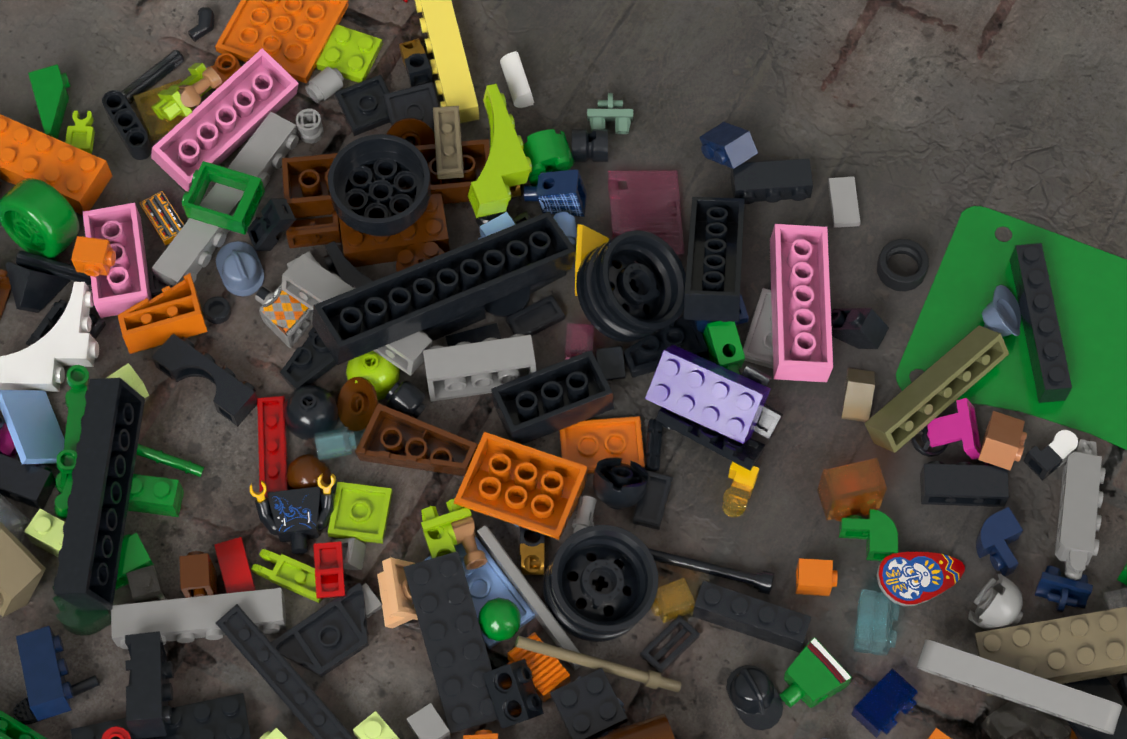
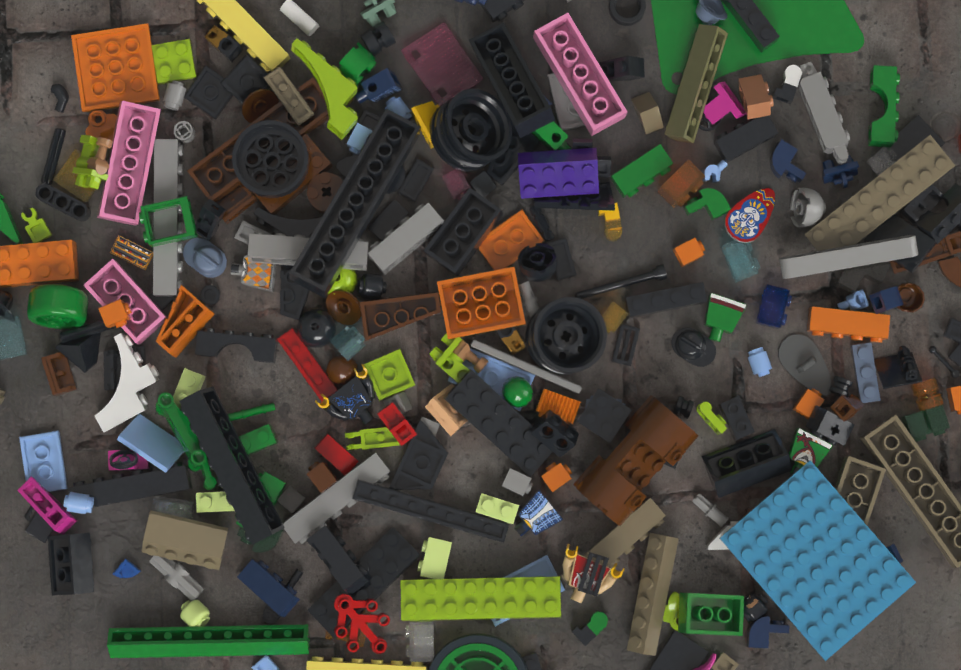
camera: 30 degrees left, 20 degrees up
dark tan bar [515,636,681,693] -> none
none -> green brick [610,144,673,198]
none -> light blue piece [701,160,727,182]

